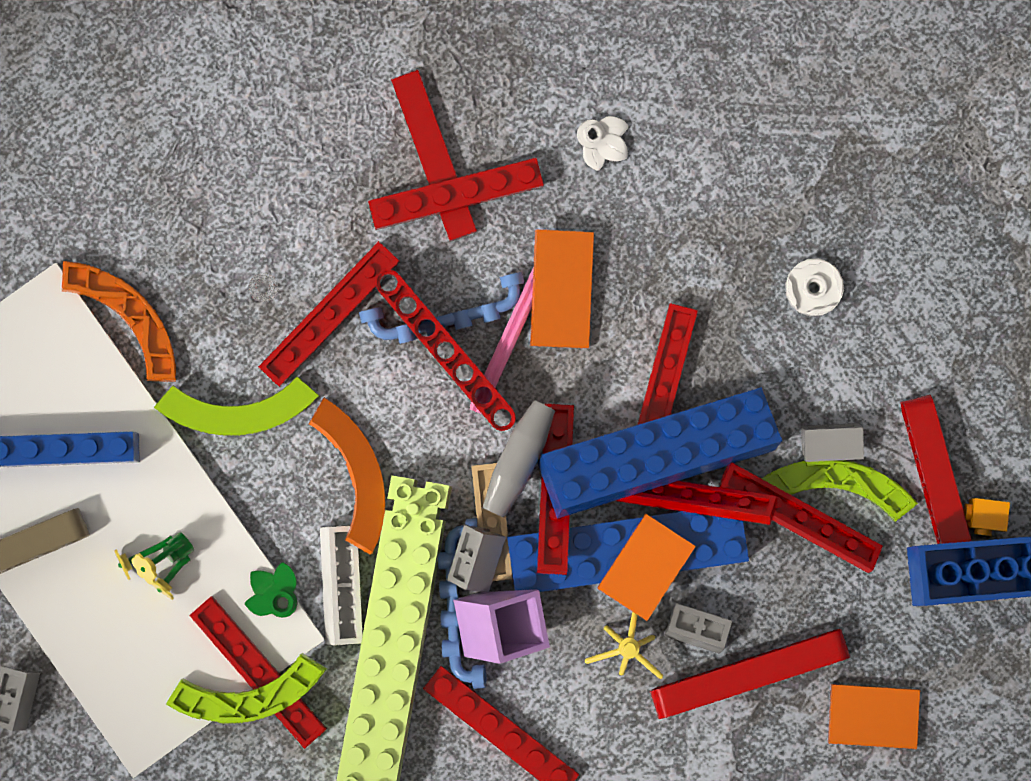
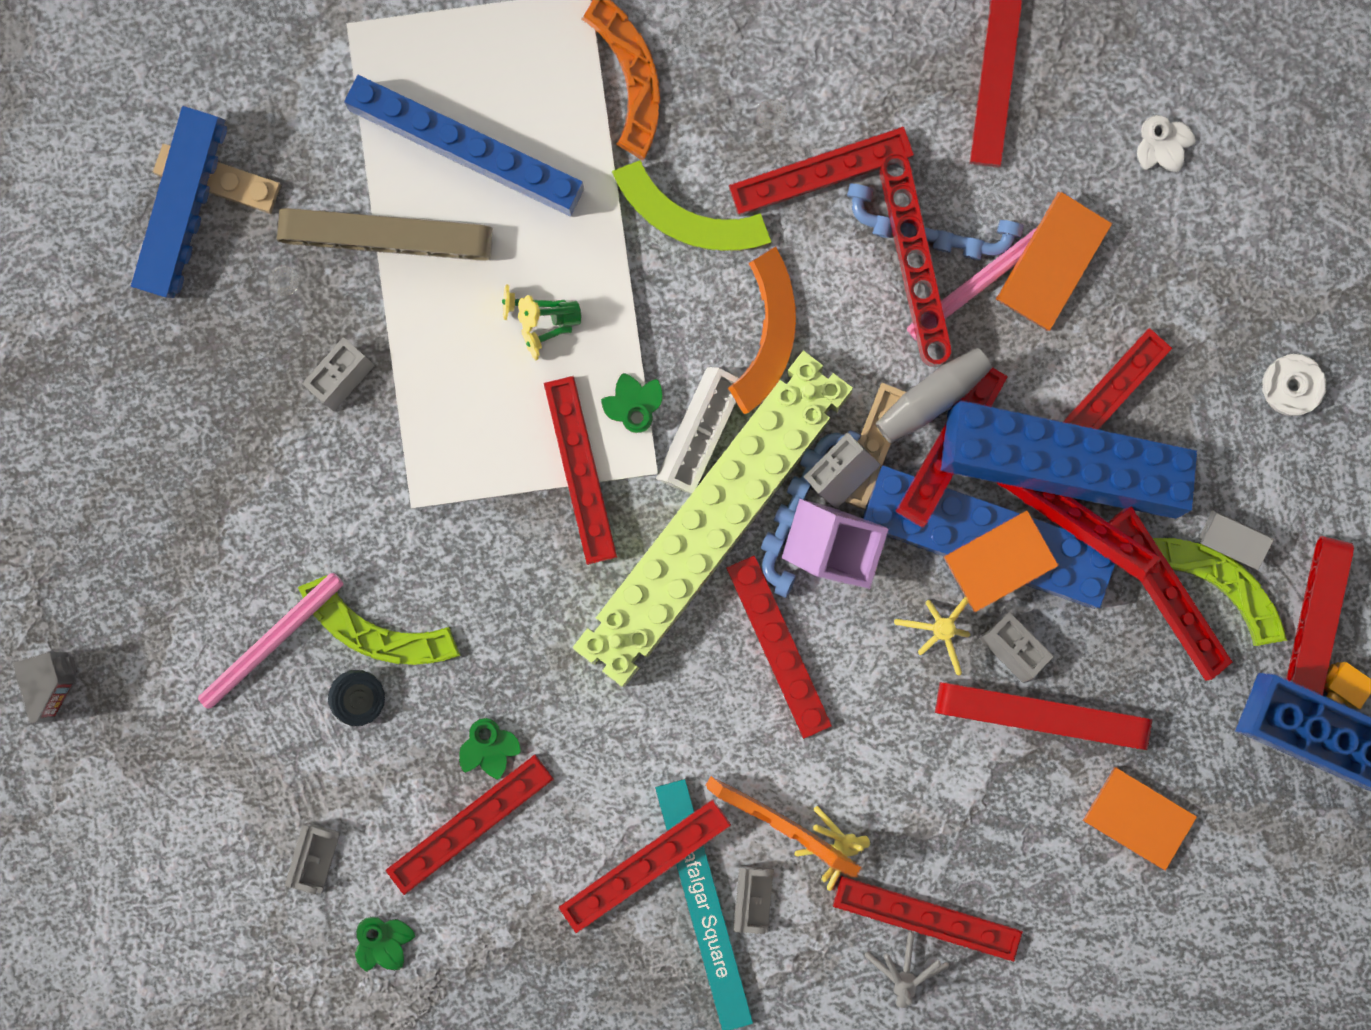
camera: 25 degrees right, 0 degrees up
lime tile [166,653,327,723] -> none
red plate [368,158,544,230] -> none

